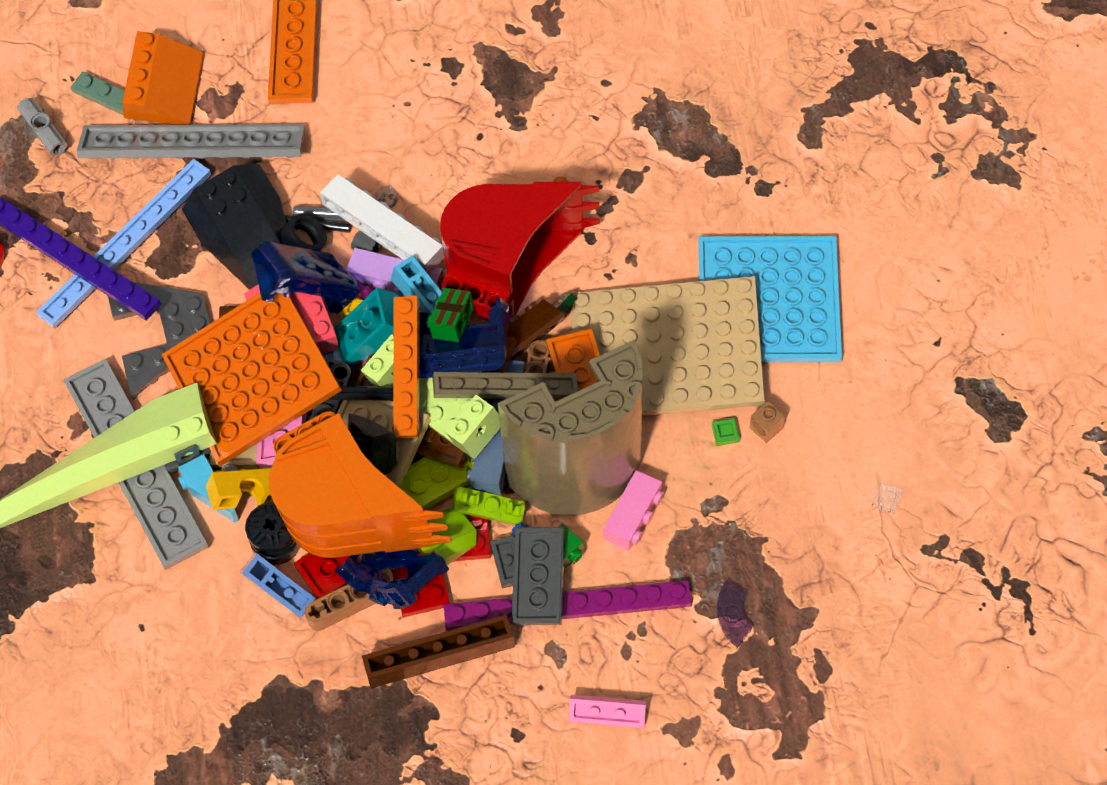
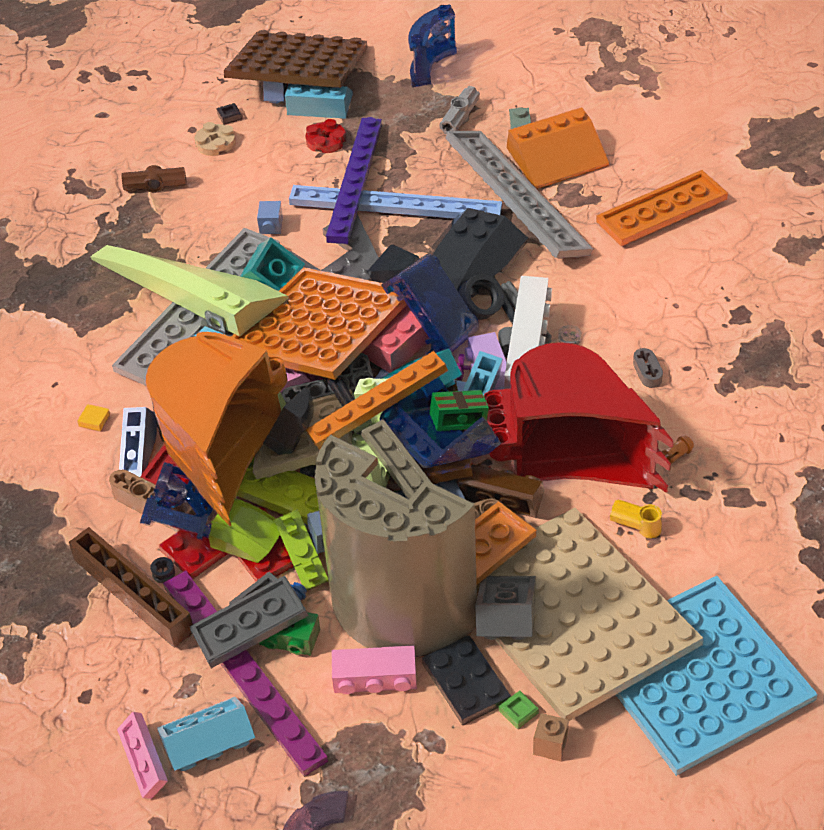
camera: 60 degrees right, 15 degrees down
dark green tile [552,293,577,313] -> none
none -> yellow tile [77,404,110,431]
none -> black bush [150,557,175,583]
none -> medium azure slope [157,697,255,771]
none -> teal slope [240,237,305,291]
none -> medium blue brick [257,201,283,234]
none -> black slope [367,244,428,288]
none -> black plate [422,635,511,726]
none -> dark grey slope [475,576,536,640]
none -> yellow piece [610,499,662,538]
none -> dark grey beam [633,348,663,388]

